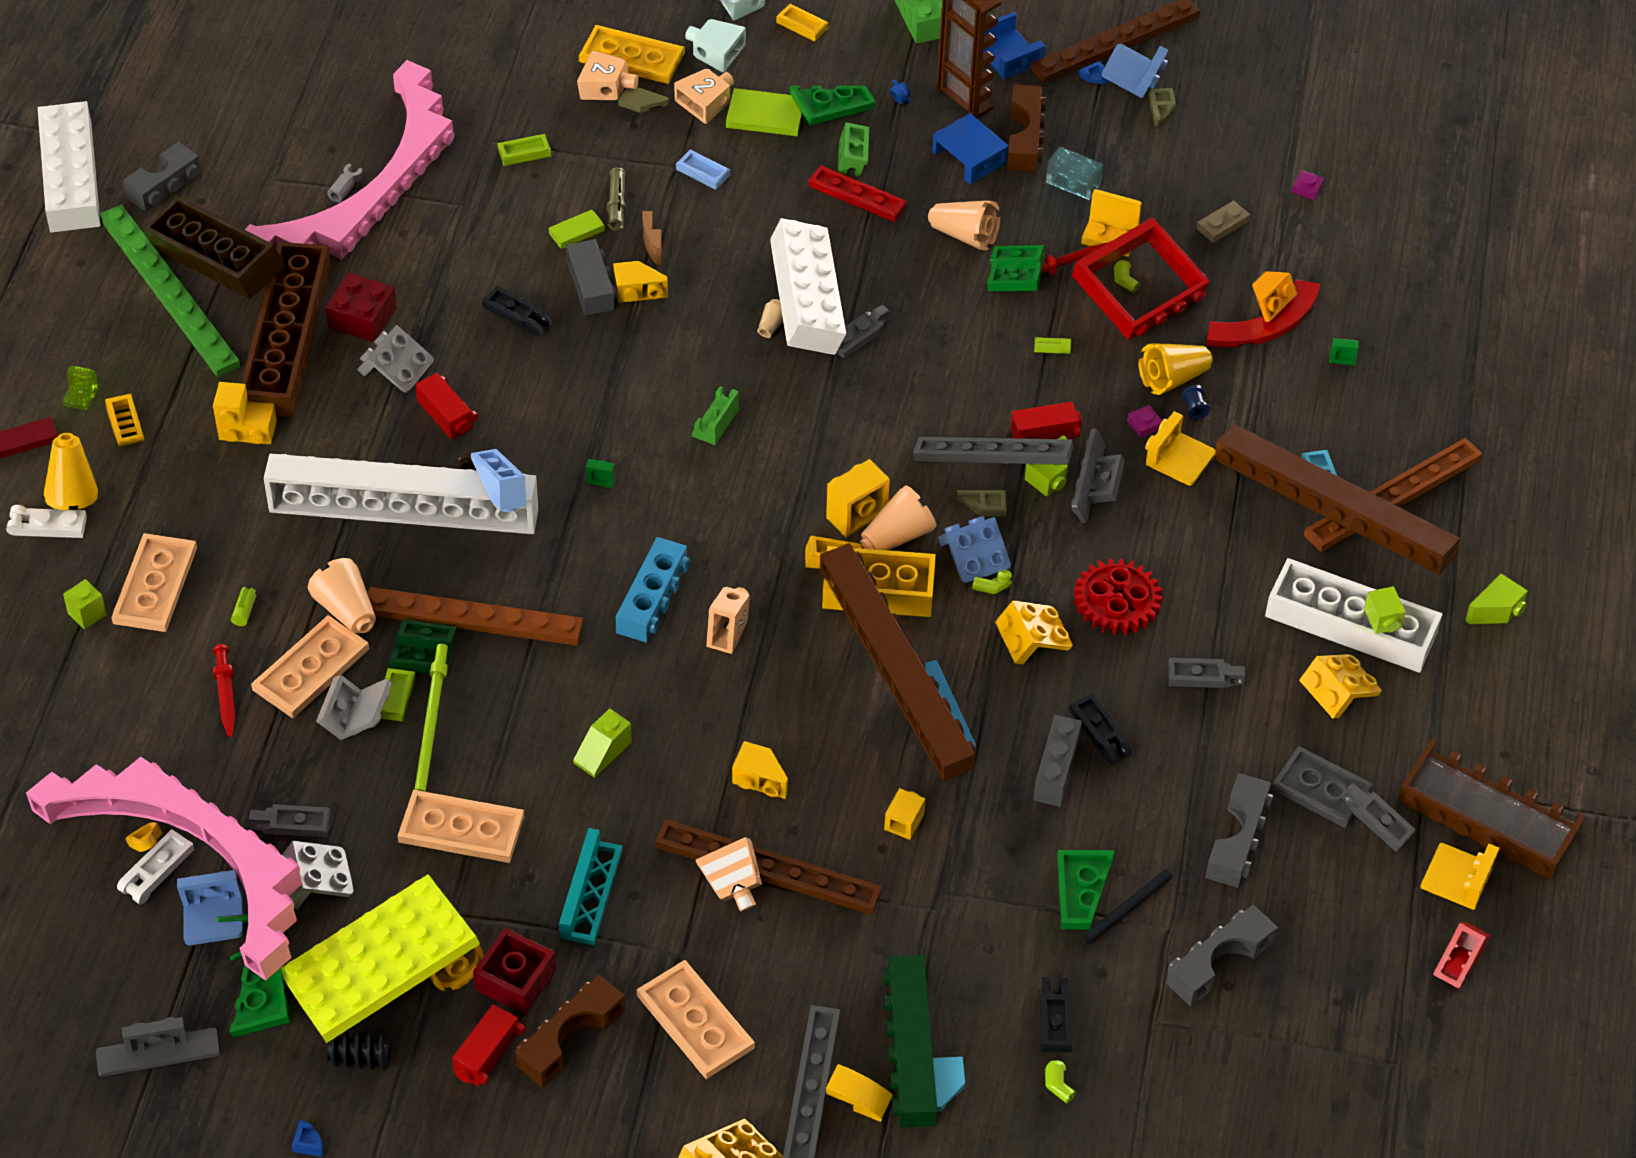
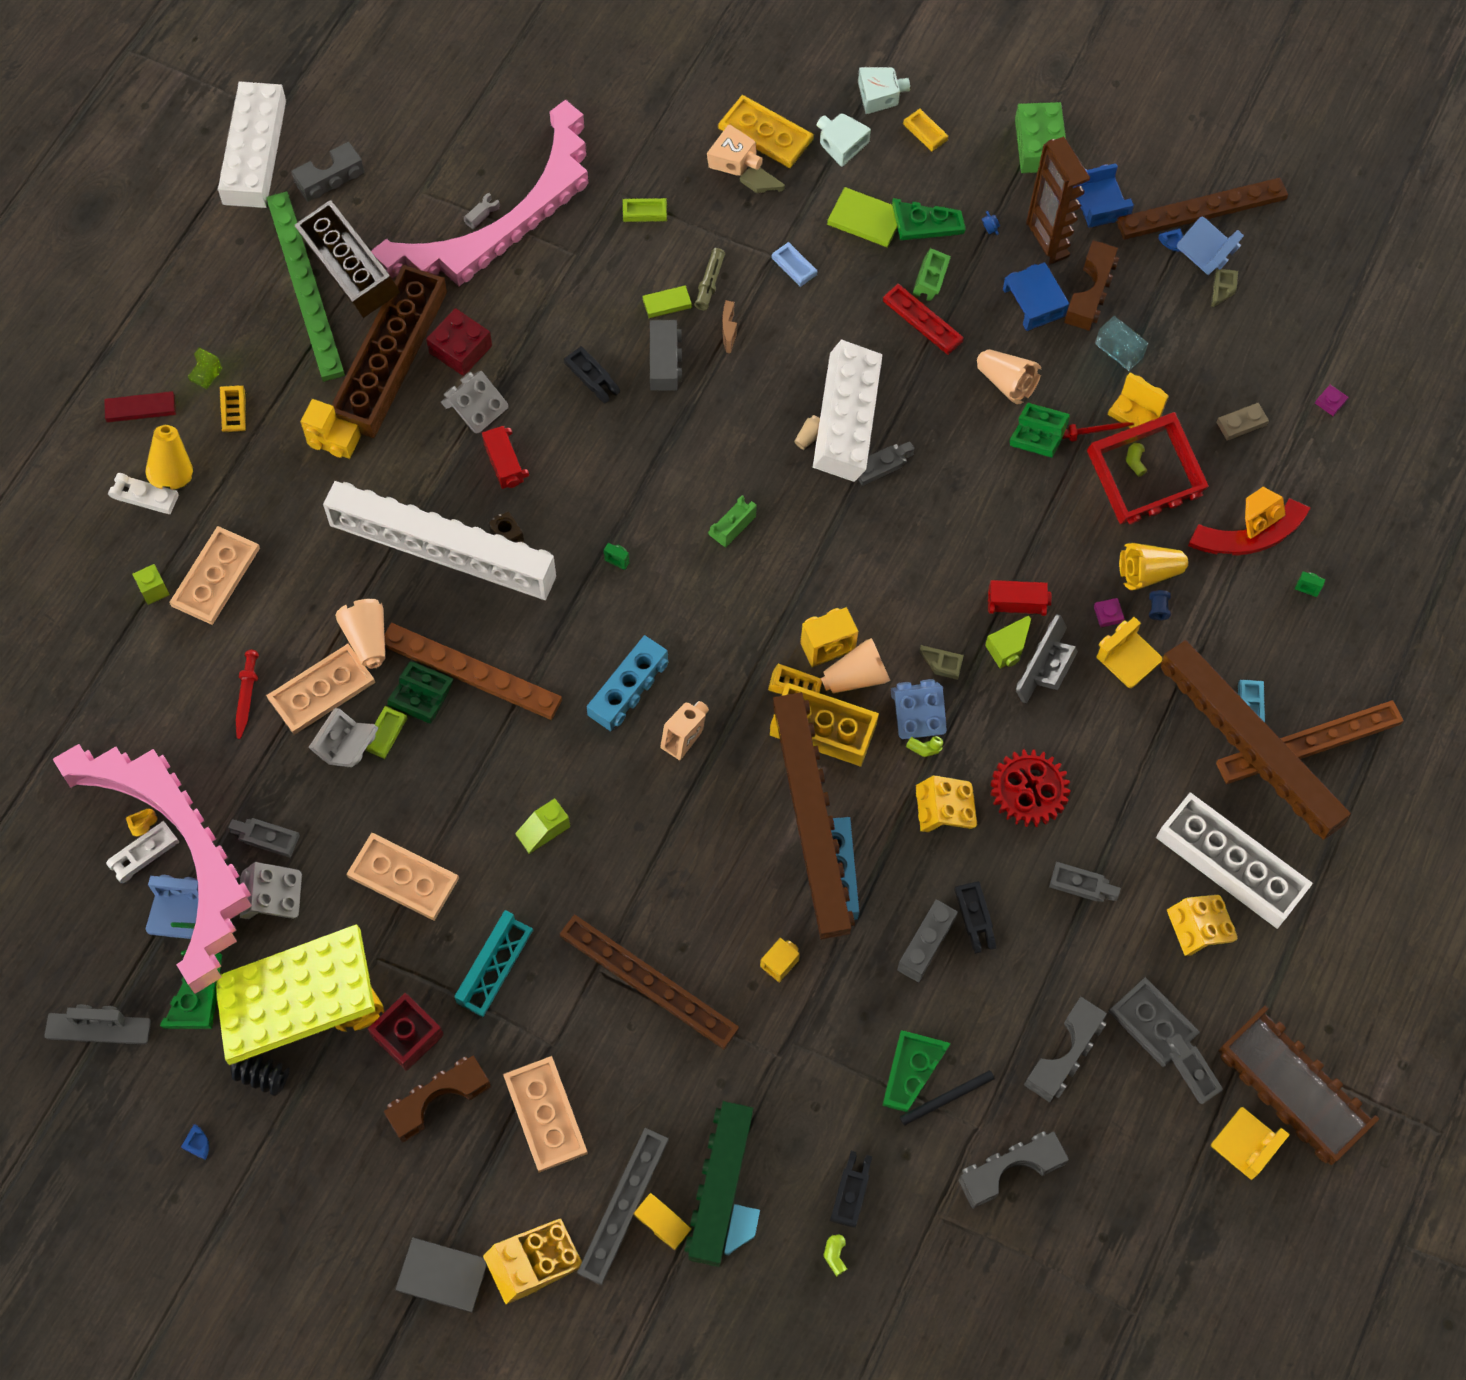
camera: 15 degrees right, 15 degrees up
lime piece [231,587,256,626] -> none
lime bar [414,644,448,792] -> none
red brick [452,1004,526,1086] -> none
light blue slope [471,449,526,512] -> none
yellow slope [613,261,668,303] -> none
light nougat torso [674,69,734,124] -> none
light nougat torso [696,837,762,912] -> none
yellow slope [732,741,788,799] -> none
dark grey plate [913,437,1073,465] -> none
lime piece [1034,337,1071,354] -> none
lime brick [1364,586,1406,634] -> none
red arch [1433,922,1491,989] -> none
lime slope [1465,574,1528,624] -> none

